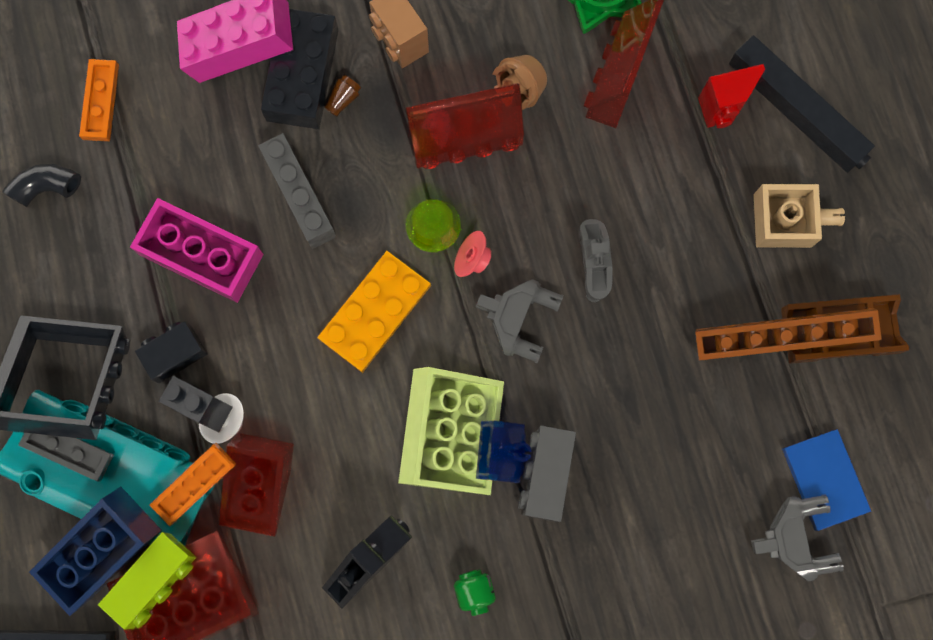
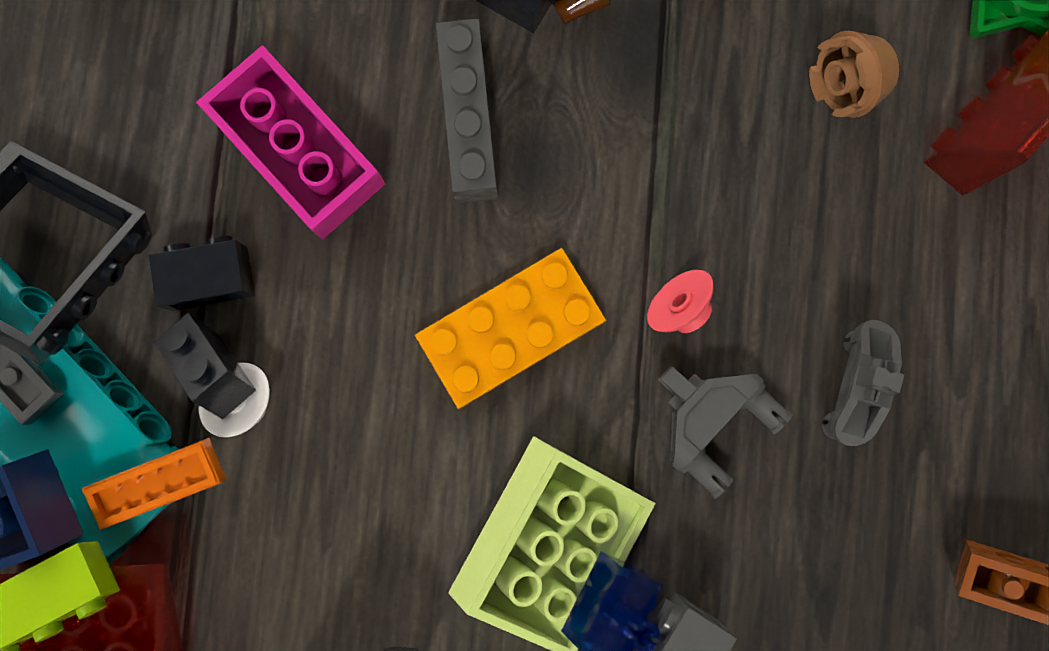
camera: 25 degrees right, 5 degrees up
clear red slope [219,433,294,537] -> none
clear red slope [406,83,524,169] -> none
clear neon green cone [406,199,461,252] -> none

